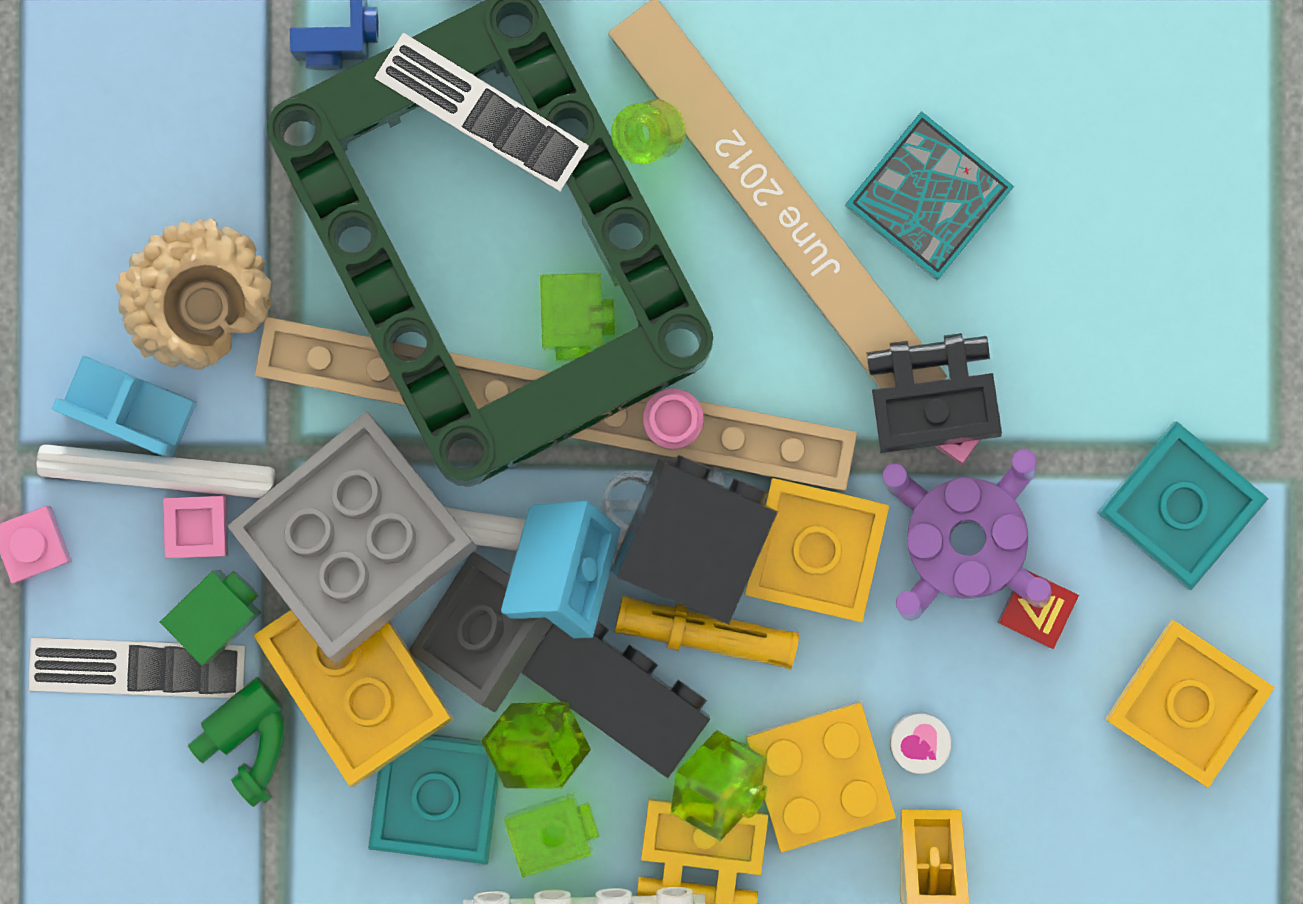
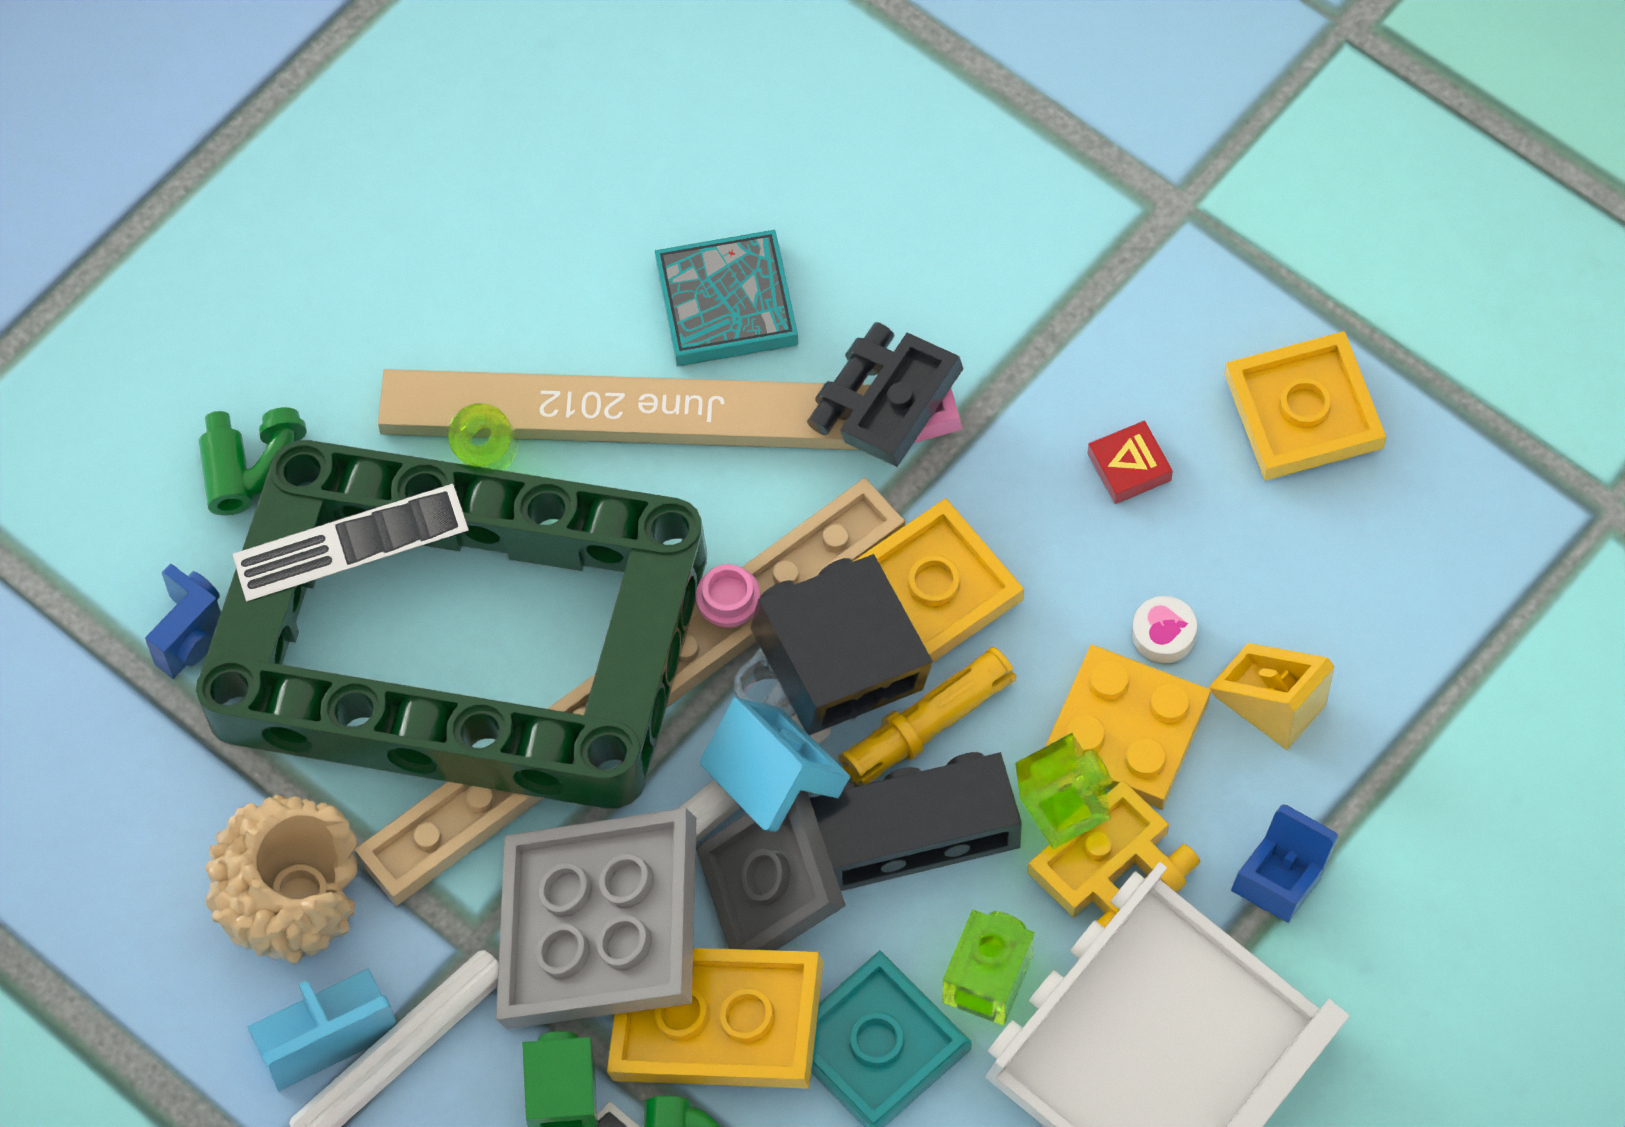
camera: 50 degrees left, 25 degrees down
bright pink plate [163,496,228,558] -> none
clear neon green brick [481,702,591,789] -> none
clear neon green brick [540,273,615,361] -> none
medium lavender plate [883,449,1051,621] -> none
teal tile [1097,421,1269,590] -> none

